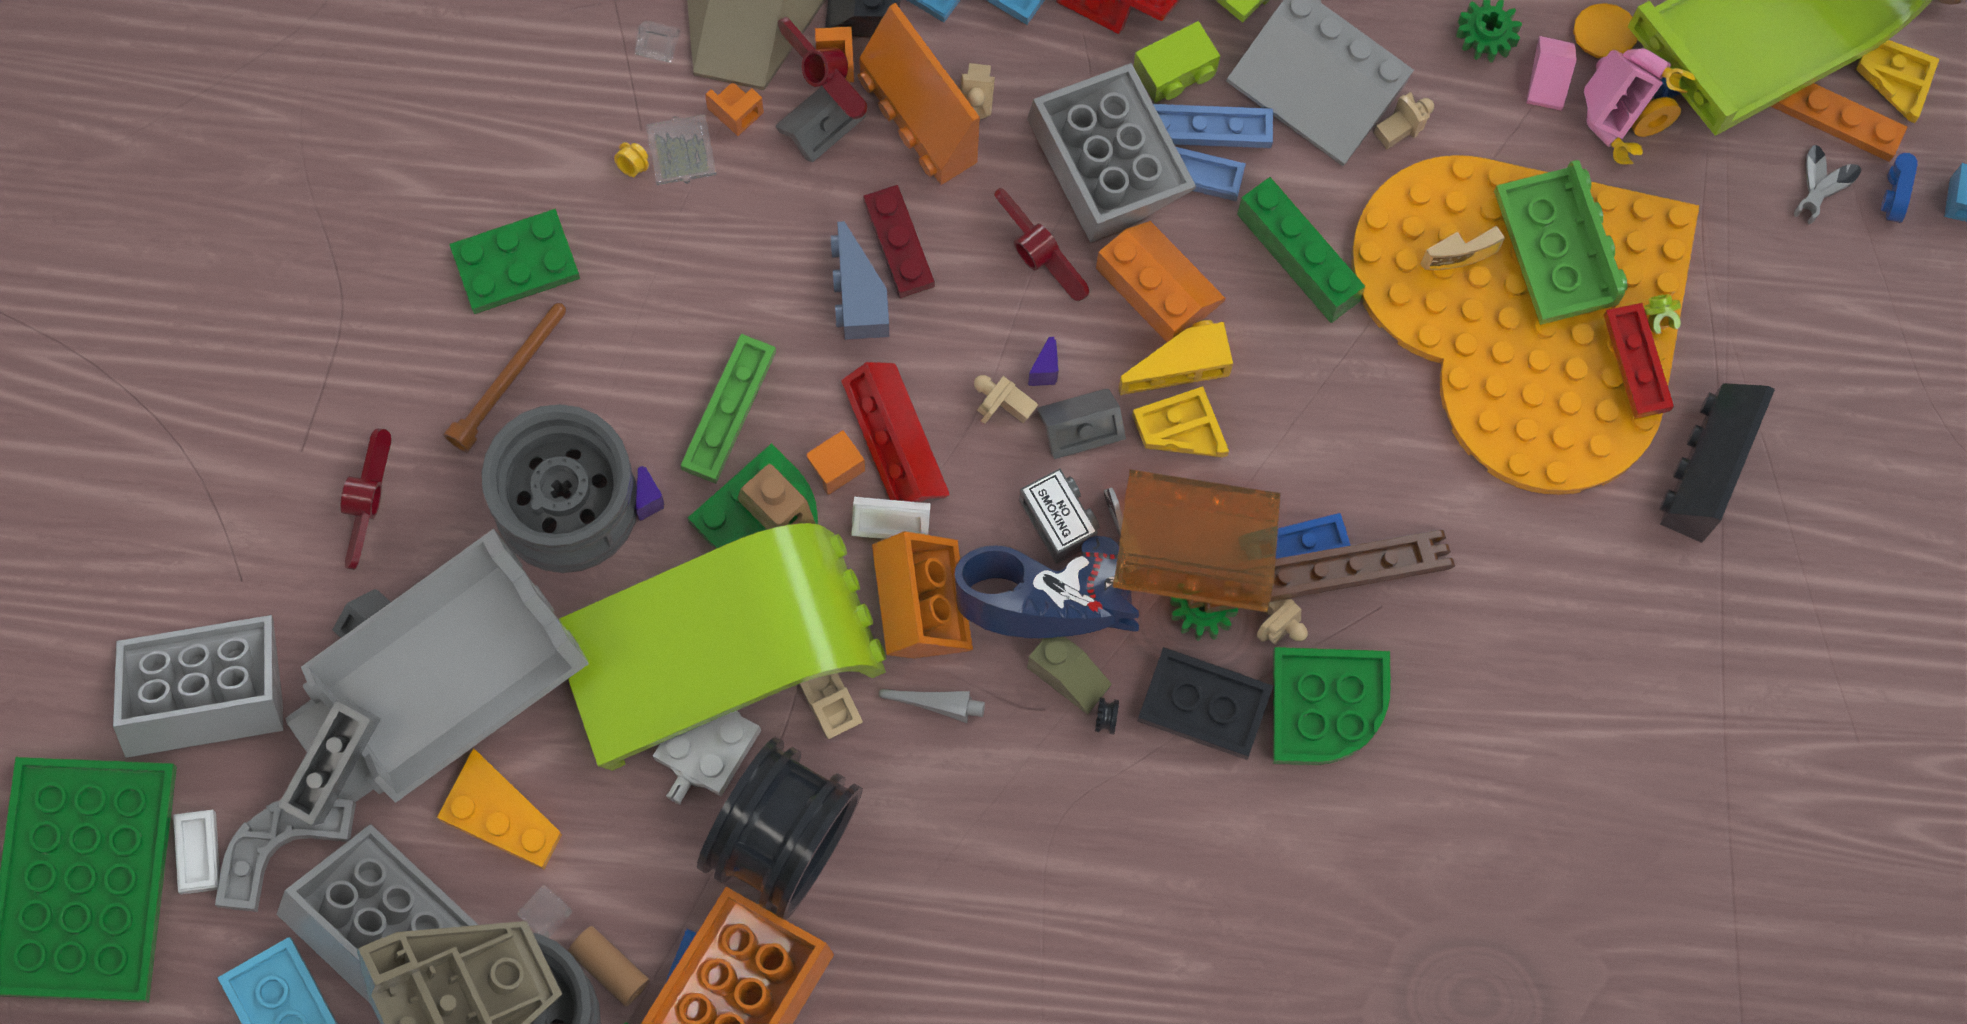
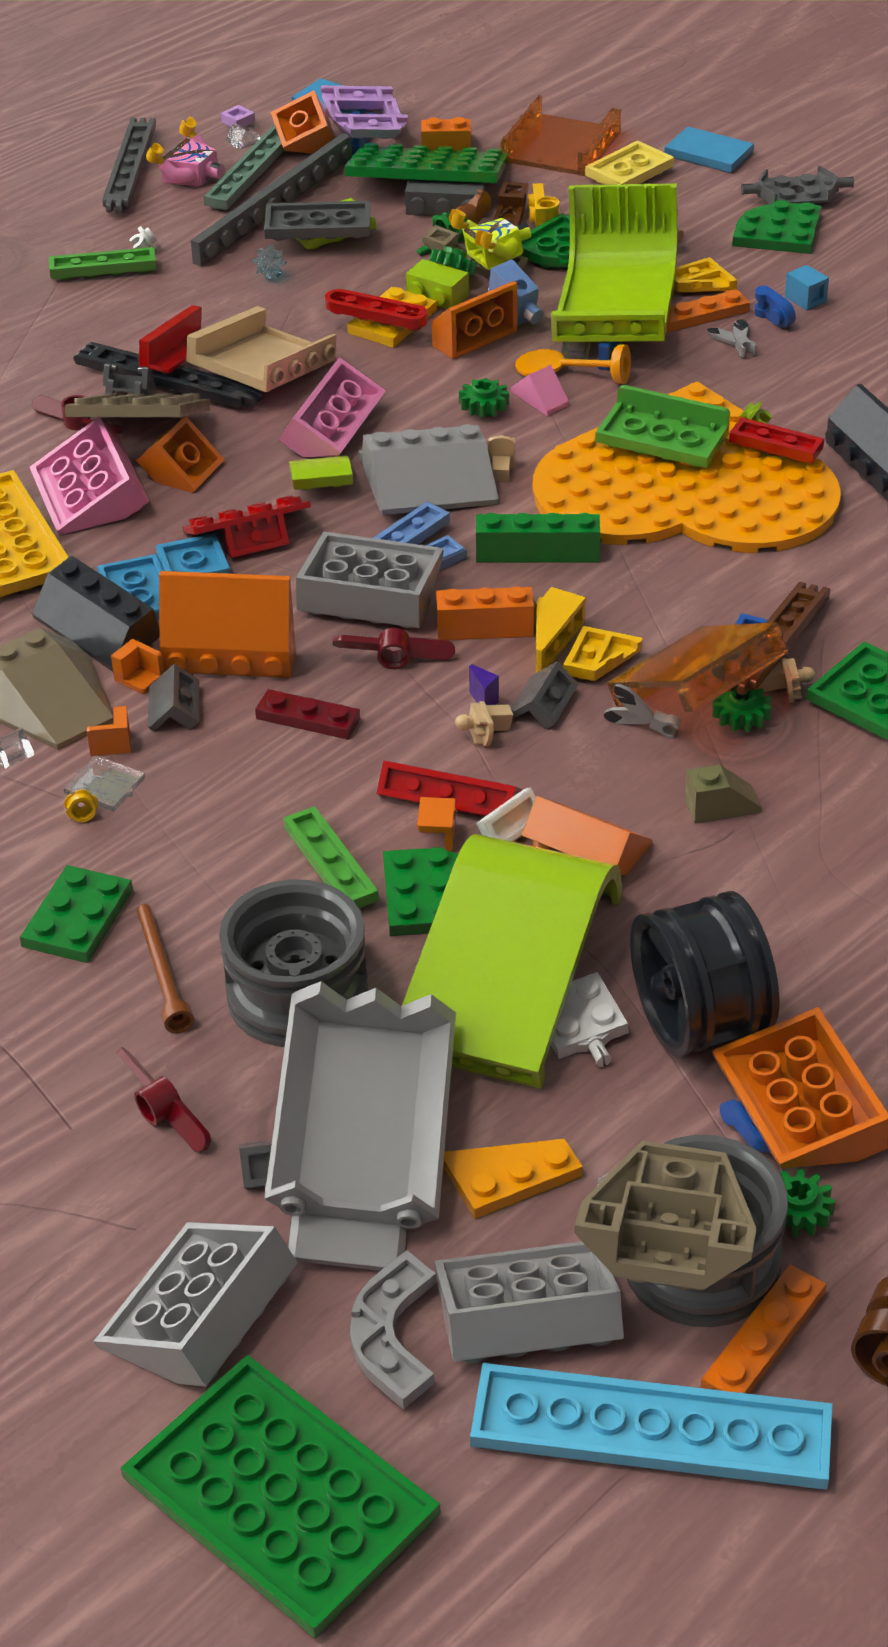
camera: 45 degrees left, 30 degrees down
white tile [173,809,220,895] -> none
dark grey brick [277,700,381,826] -> none
medium nougat torso [738,463,815,530] -> none
dark red piece [778,17,867,119] -> none
tan slope [799,673,863,739] -> none
sand blue slope [831,221,889,340] -> none
light grey piece [879,689,985,723] -> none
dark blue animal [955,536,1139,638] -> none
brick [1019,468,1100,564] -> none
black bush [1095,697,1119,735] -> none
lime brick [1133,21,1220,103] -> none
black plate [1137,647,1273,760] -> none
tan slope [1420,226,1505,270] -> none
bright pink torso [1584,49,1695,164] -> none

